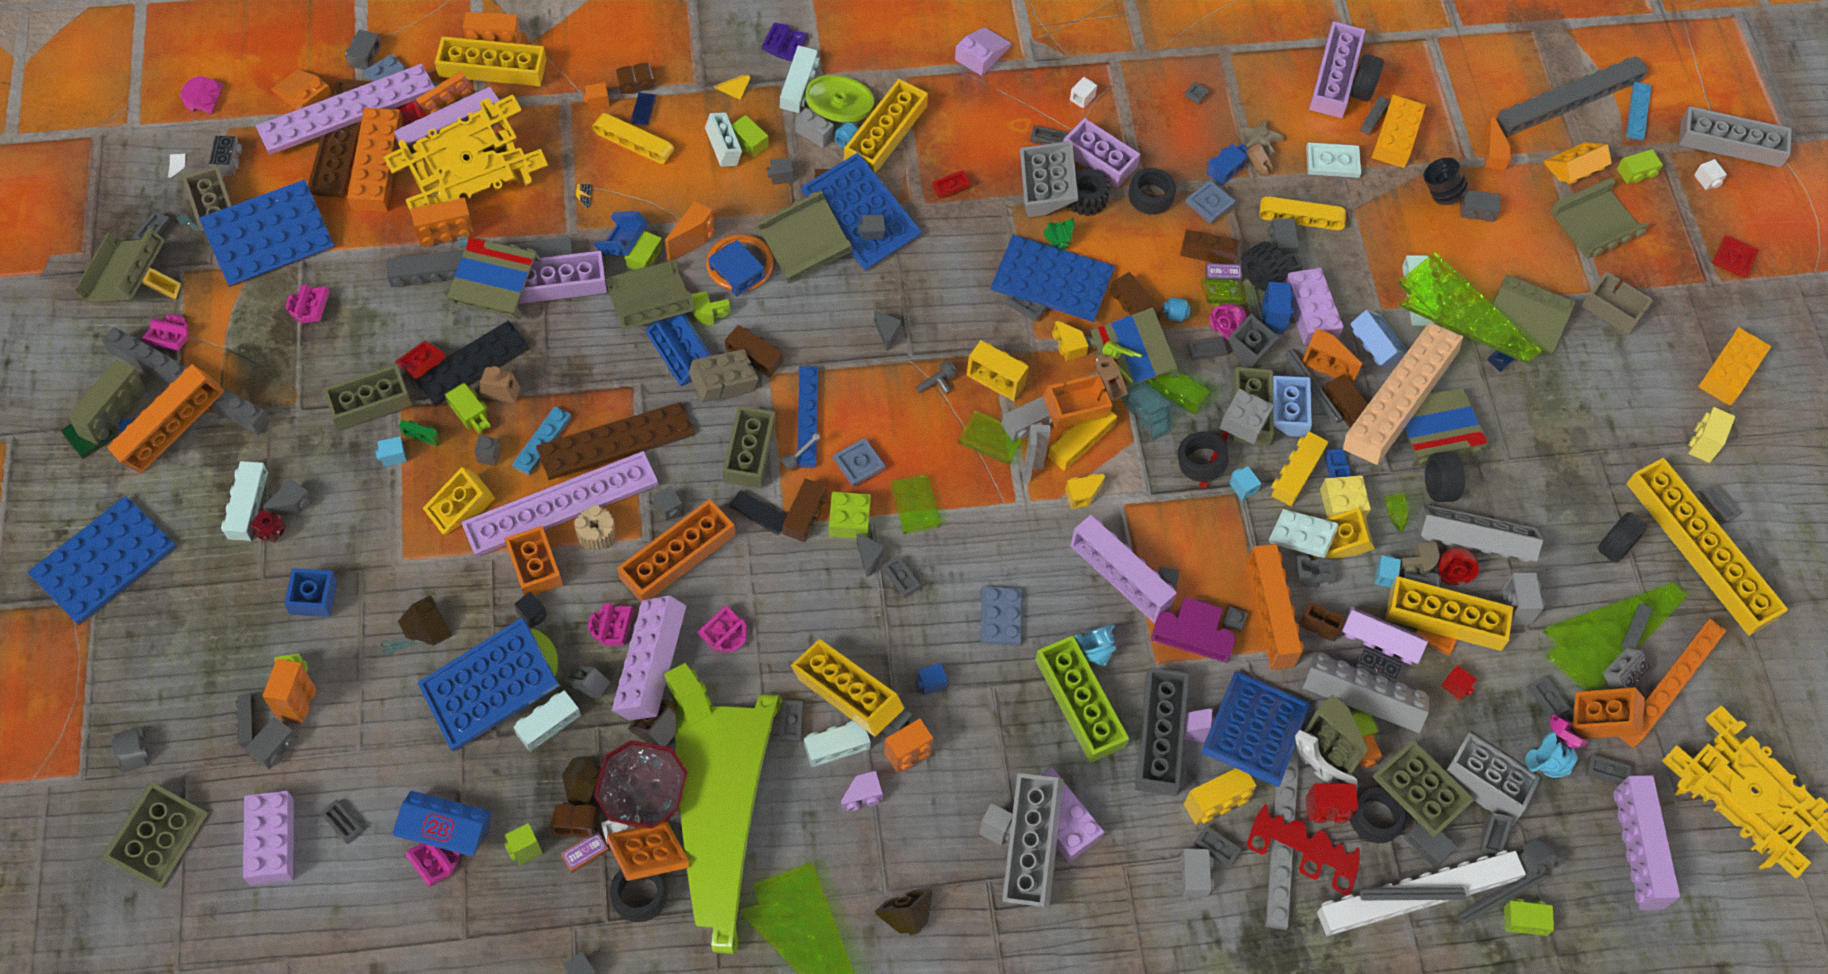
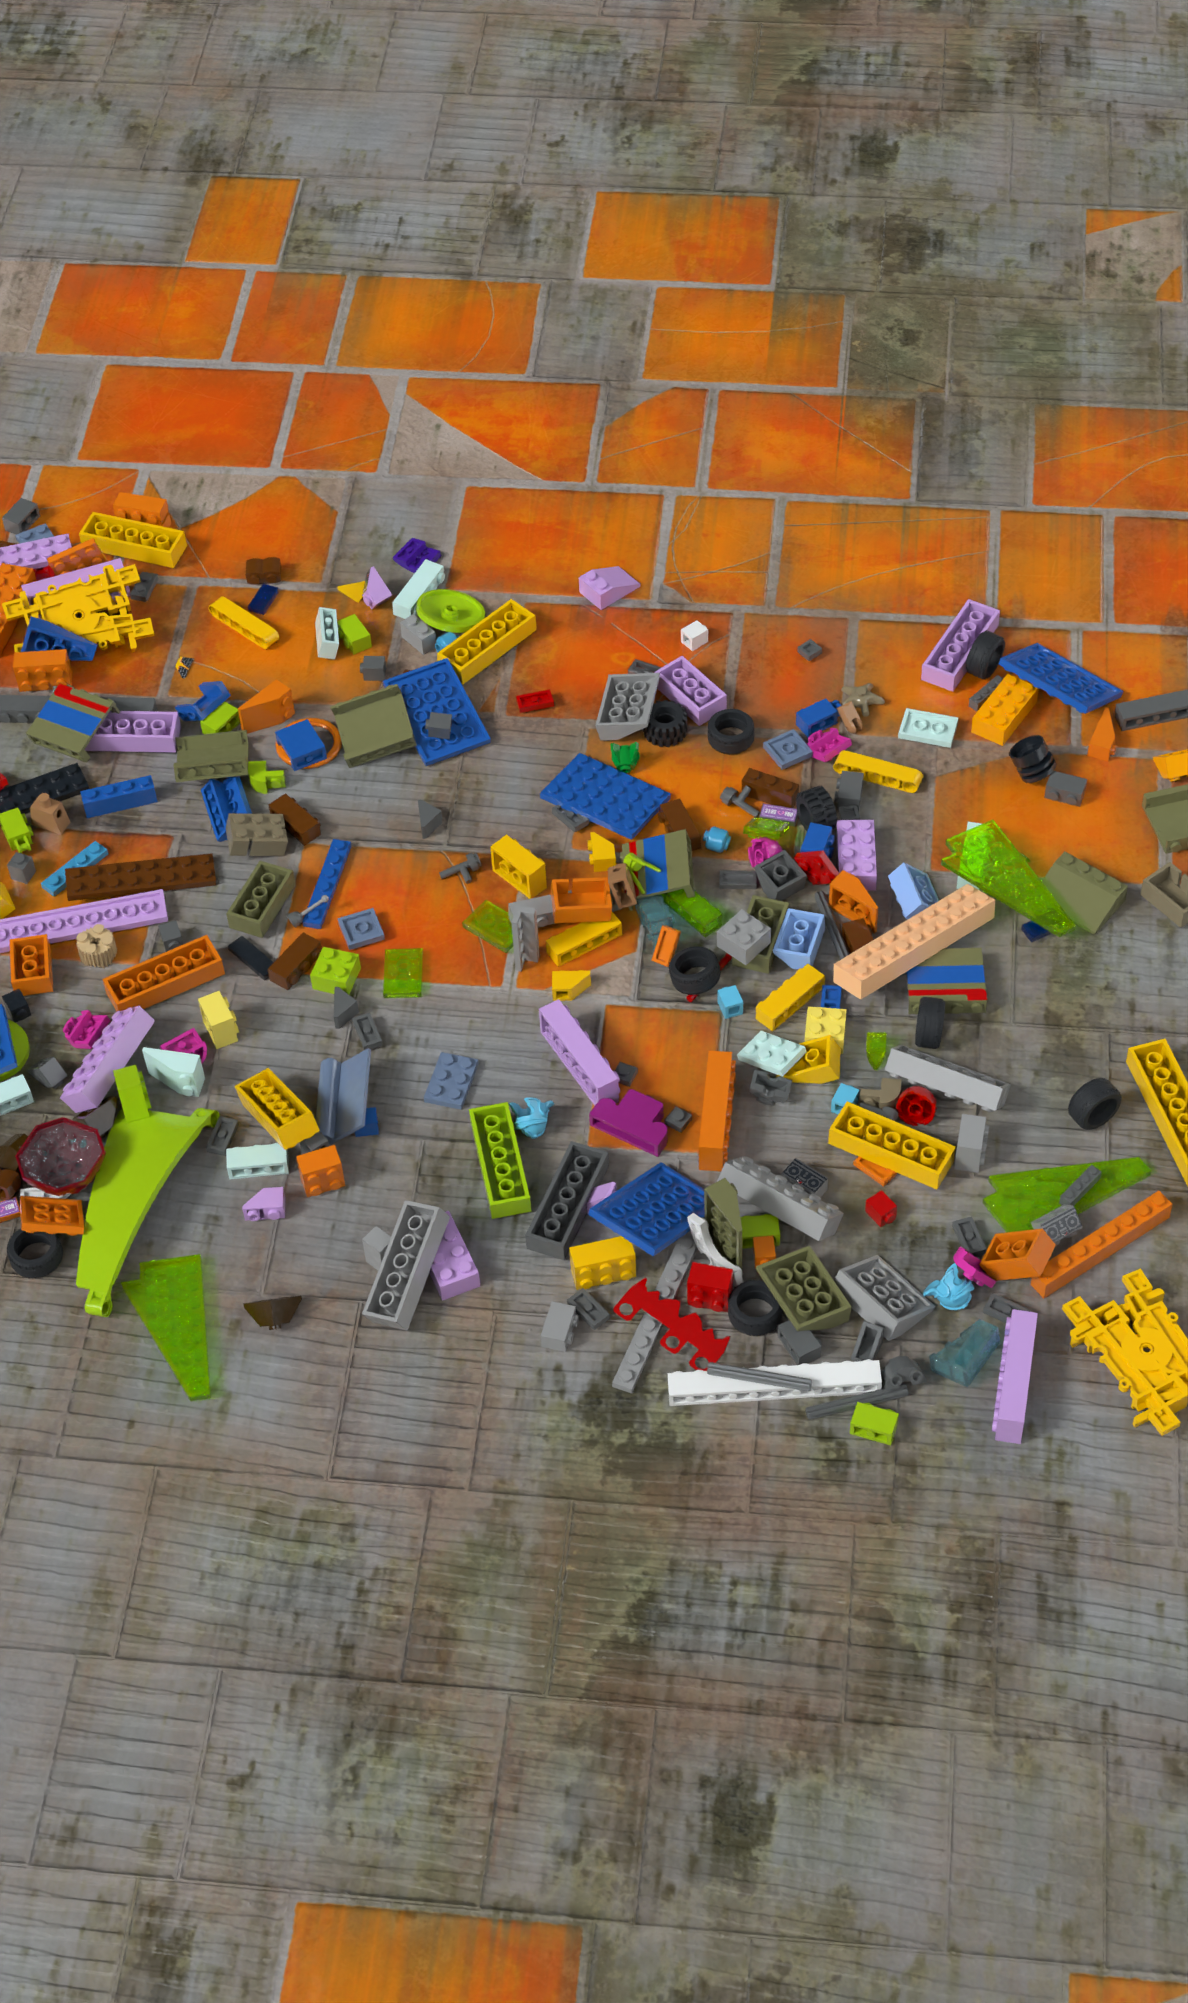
camera: 20 degrees right, 10 degrees down
orange brick [582,82,610,110] -> none
reddish brown brick [1299,603,1346,641] -> none
lavender brick [1342,606,1428,665] -> none
none -> blue wedge [21,616,97,661]
none -> blue brick [80,775,158,818]
none -> dark grey plate [130,572,159,602]
none -> light aqua slope [142,1047,205,1097]
none -> light yellow brick [198,991,239,1049]
none -> sand blue door [315,1048,371,1145]
none -> lavender slope [362,566,392,609]
none -> orange tile [651,925,681,967]
none -> dark grey piece [720,786,760,818]
none -> red plate [794,850,839,885]
none -> dark pink slope [807,728,852,762]
none -> clear light blue wedge [929,1319,1000,1388]
none -> blue plate [999,643,1123,714]

